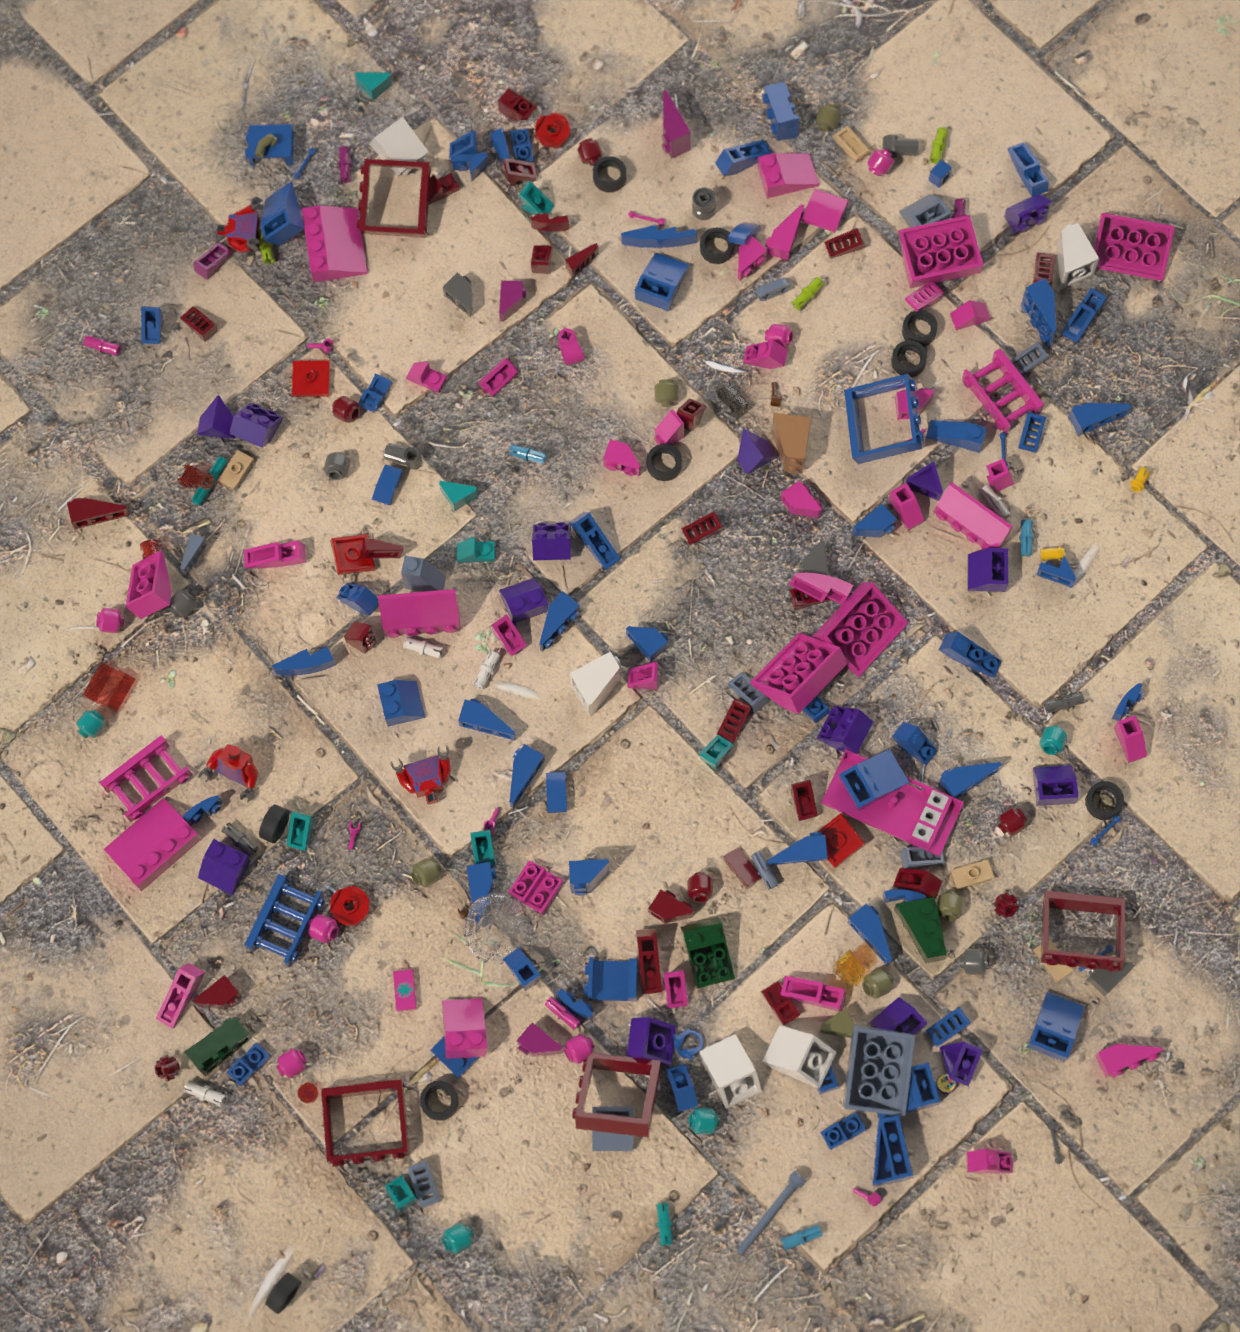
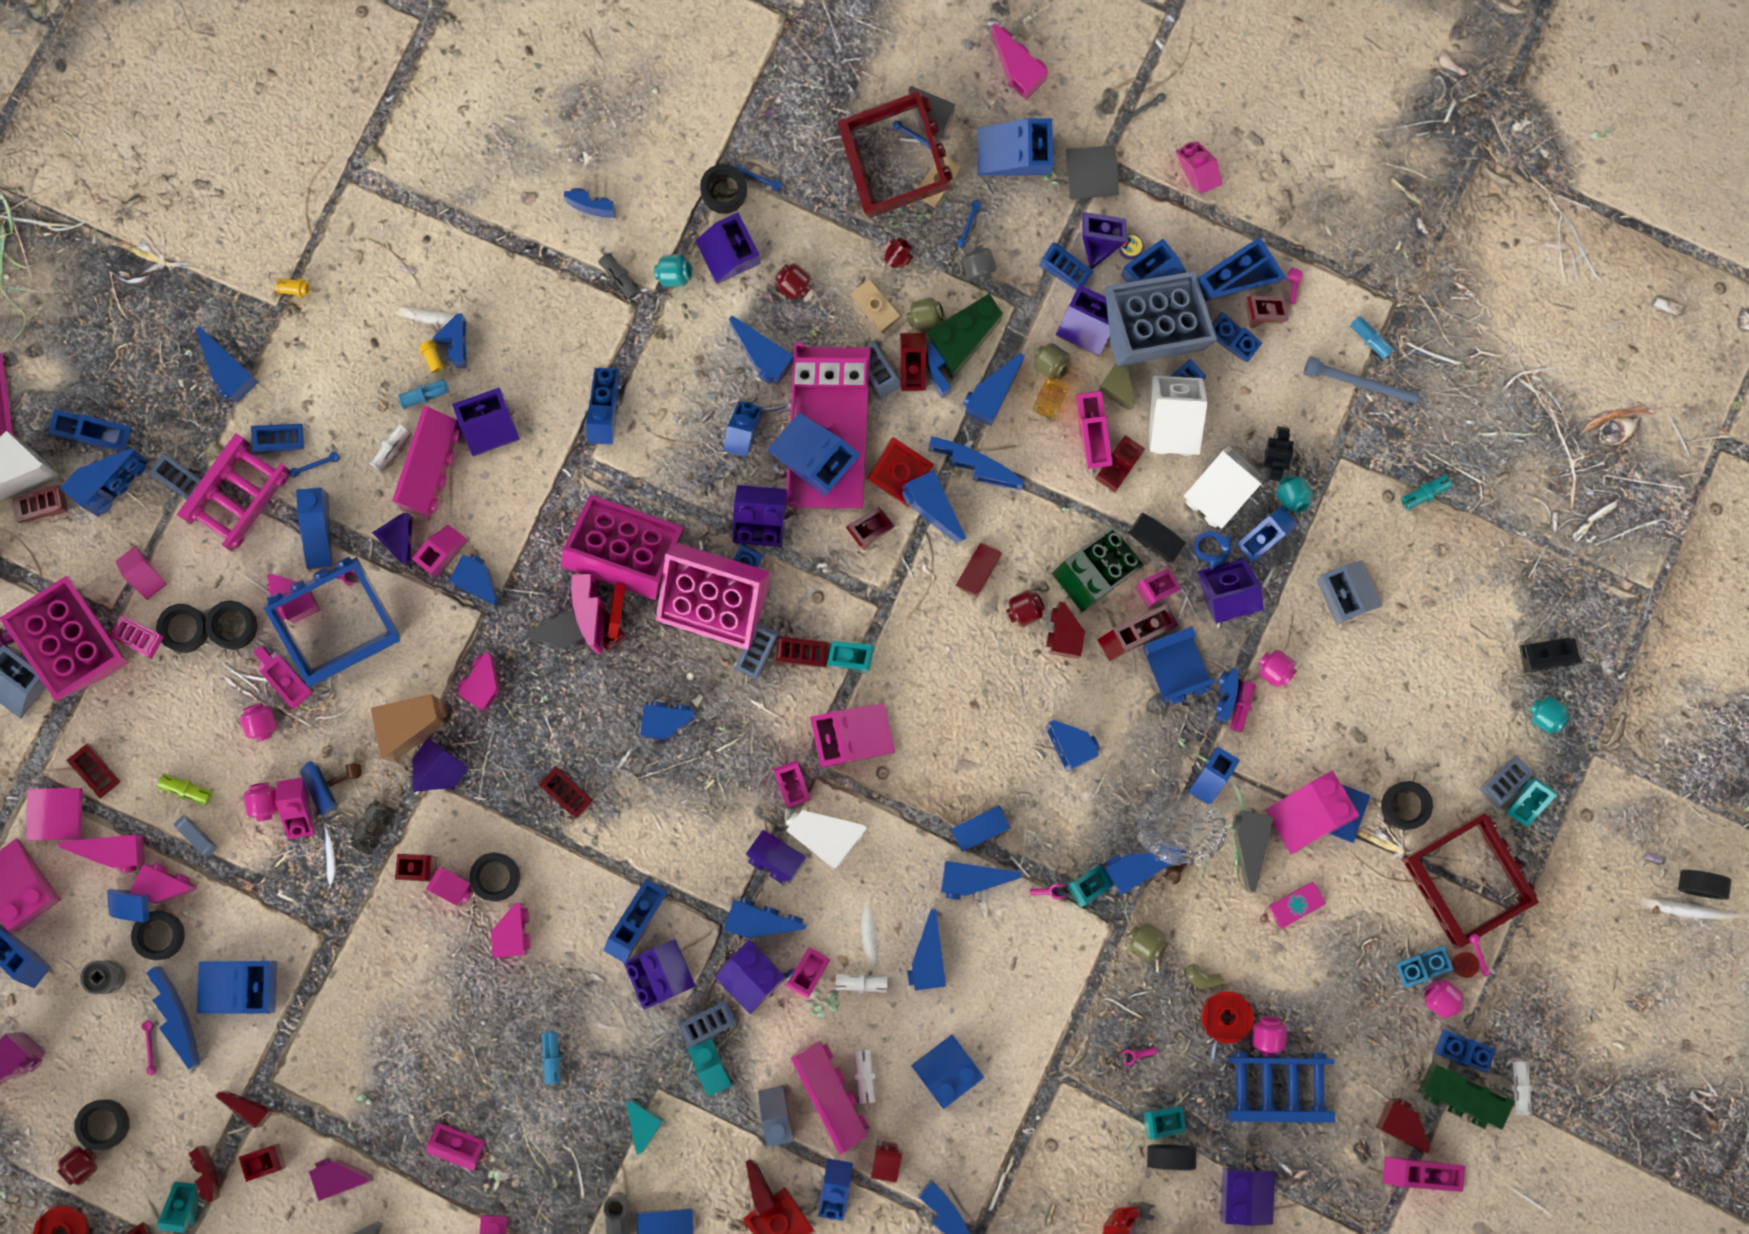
camera: 120 degrees left, 10 degrees up
dark red gear [154,1055,180,1081] -> none
dark grey pin [221,822,258,857] -> none
red torso [390,745,451,805] -> none
dark pink slope [508,860,564,915] -> none
magenta slope [517,1023,564,1057] -> none
dark pink piece [558,328,584,366] -> none
dark red window [572,1053,661,1138] -> none
blue slope [626,626,668,662] -> none
olive head [654,379,679,407] -> none
sand blue axle [751,851,779,890] -> none
dark pink brick [986,459,1014,492] -> none
dark pink slope [1114,715,1147,763] -> none
none -> dark pink head [239,702,277,742]
none -> dark pink hinge [253,645,313,710]
none -> blue slope [300,761,338,815]
none -> red tile [607,583,625,639]
none -> blue slope [640,701,696,740]
none -> sand blue slope [678,1000,737,1048]
none -> dark purple slope [745,830,807,885]
none -> dark pink slope [810,703,895,769]
none -> blue slope [928,436,1024,490]
none -> blue hinge [957,200,981,247]
none -> dark grey slope [1066,145,1119,199]
none -> black slope [1128,513,1186,563]
none -> olive arm [1186,964,1223,989]
none -> dark grey slope [1231,810,1273,893]
none -> dark red slope [1246,295,1289,328]
none -> black gear [1263,426,1294,482]
none -> dark azure slope [1395,945,1454,988]
none -> dark pink hinge [1469,934,1490,977]
none -> black hinge [1519,637,1581,673]

